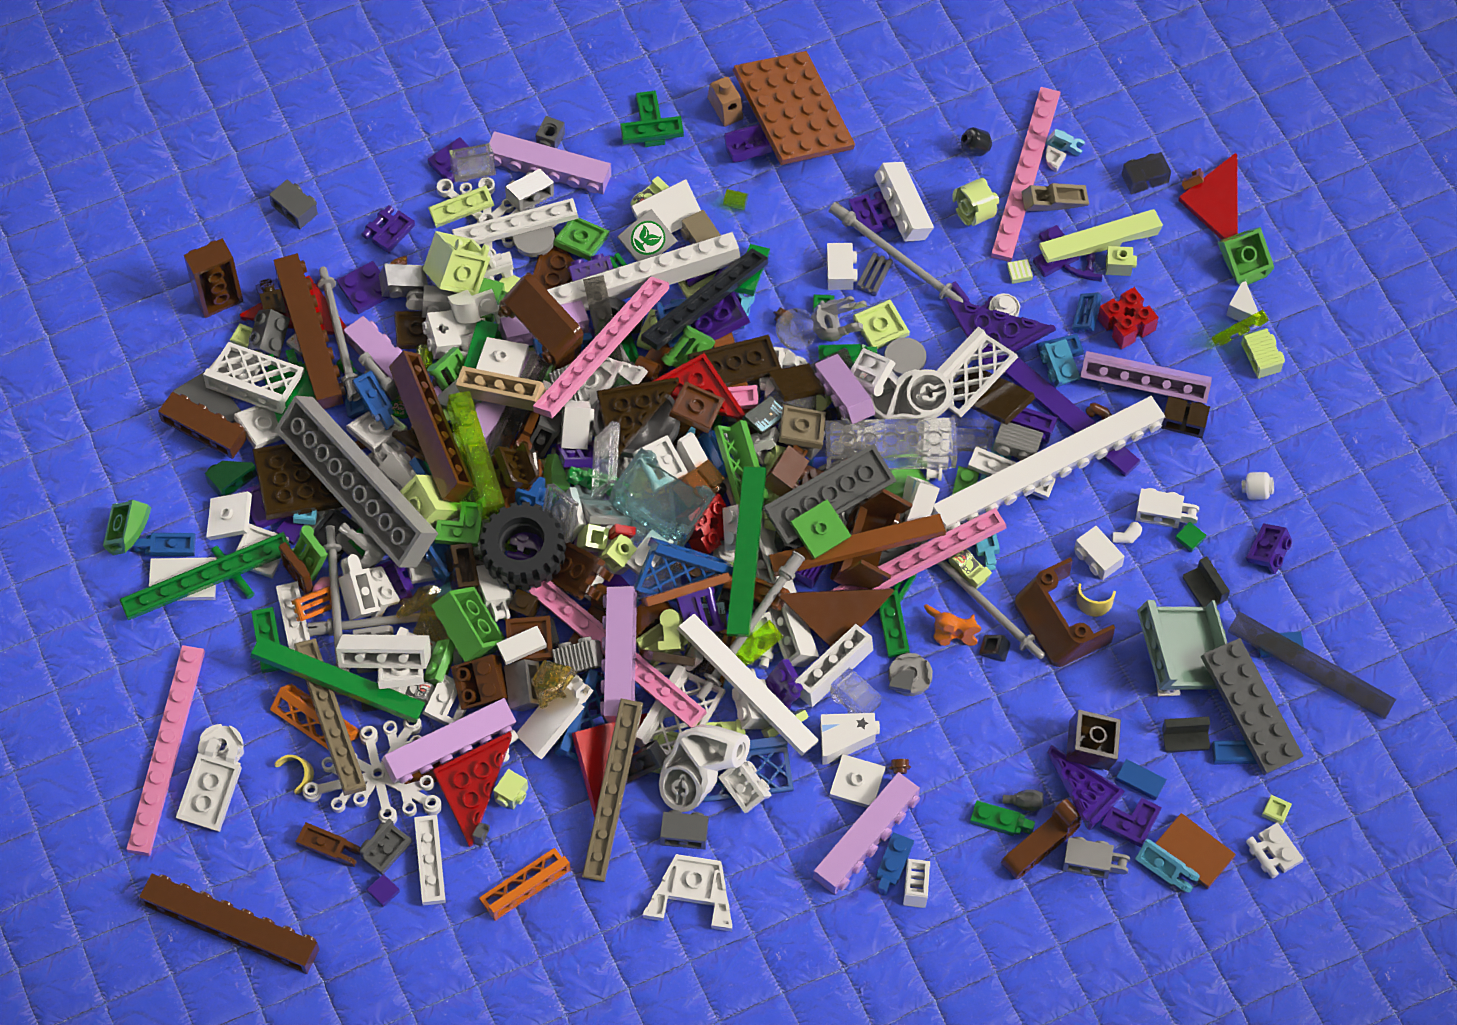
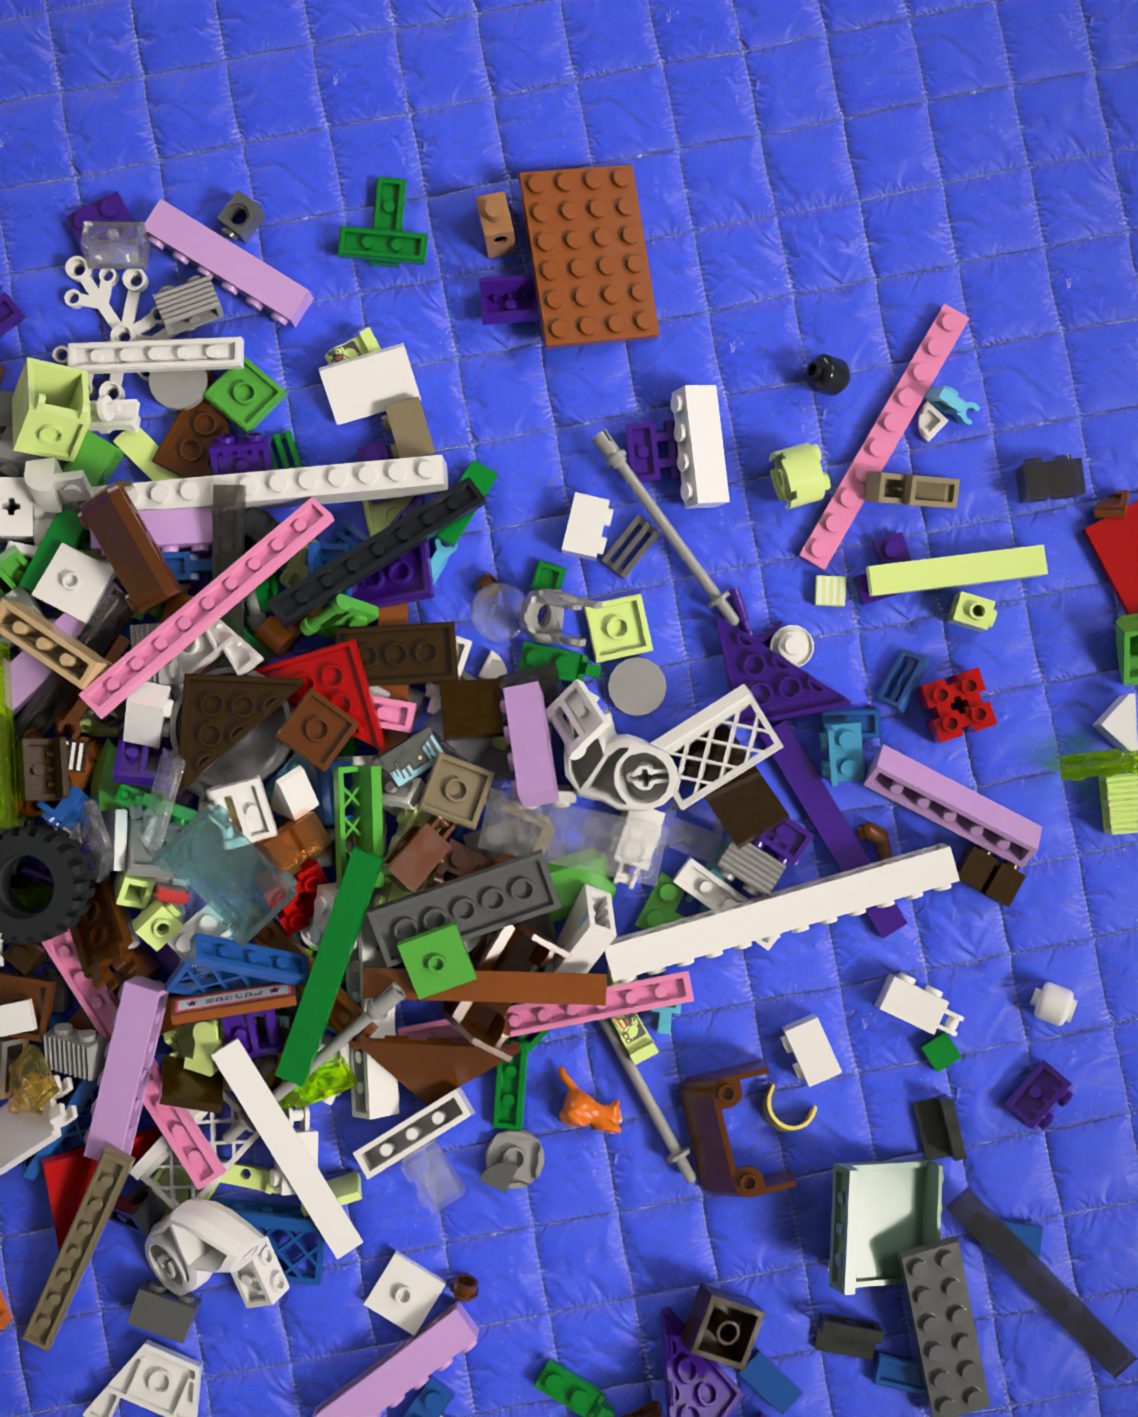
camera: 20 degrees right, 25 degrees up
yellowish green tile [428,185,494,228] -> none
slope [617,209,677,262] -> none
clear neon green piece [723,189,749,211] -> none
dark purple plate [765,659,803,709] -> none
white tile [782,348,799,369] -> none
white slope [820,713,880,765] -> none
black slope [979,635,1010,661] -> none
dark grey piece [1003,789,1044,811] -> none
dark purple piece [1065,253,1103,282] -> none
white arm [1112,522,1142,543] -> none

